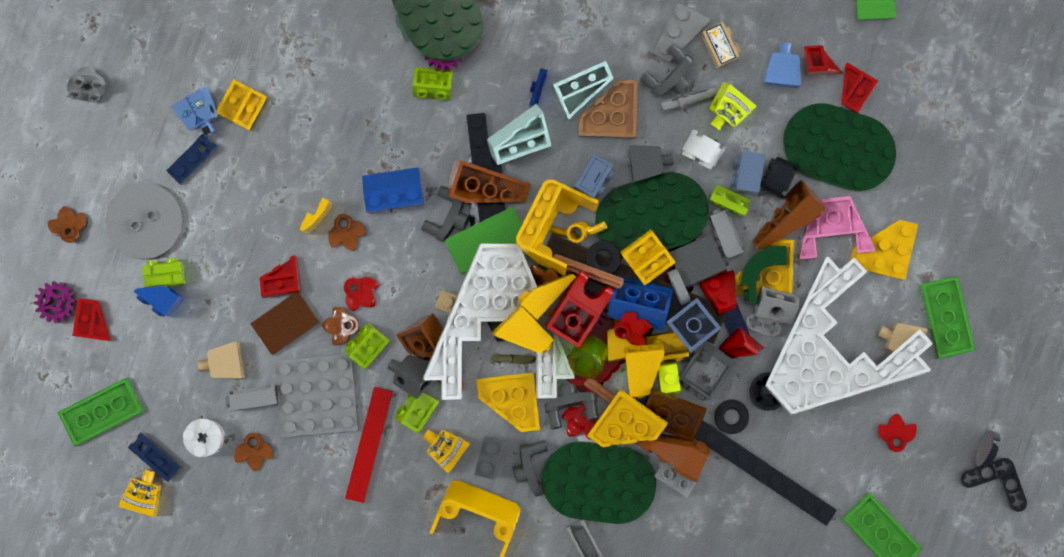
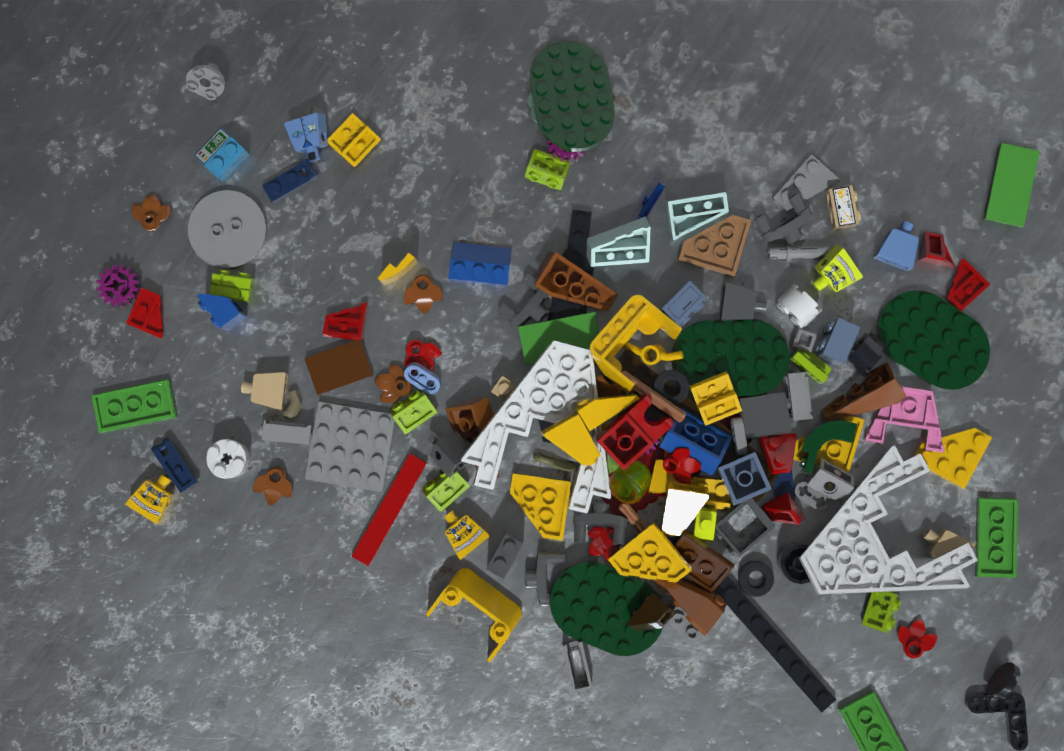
camera: 15 degrees right, 0 degrees up
none -> dark azure slope [194,128,250,182]
none -> dark tan arm [283,390,302,419]
none -> medium blue plate [404,362,441,394]
none -> dark brown slope [627,593,675,631]
none -> light grey slope [792,328,817,353]
none -> lime bracket [862,592,901,633]

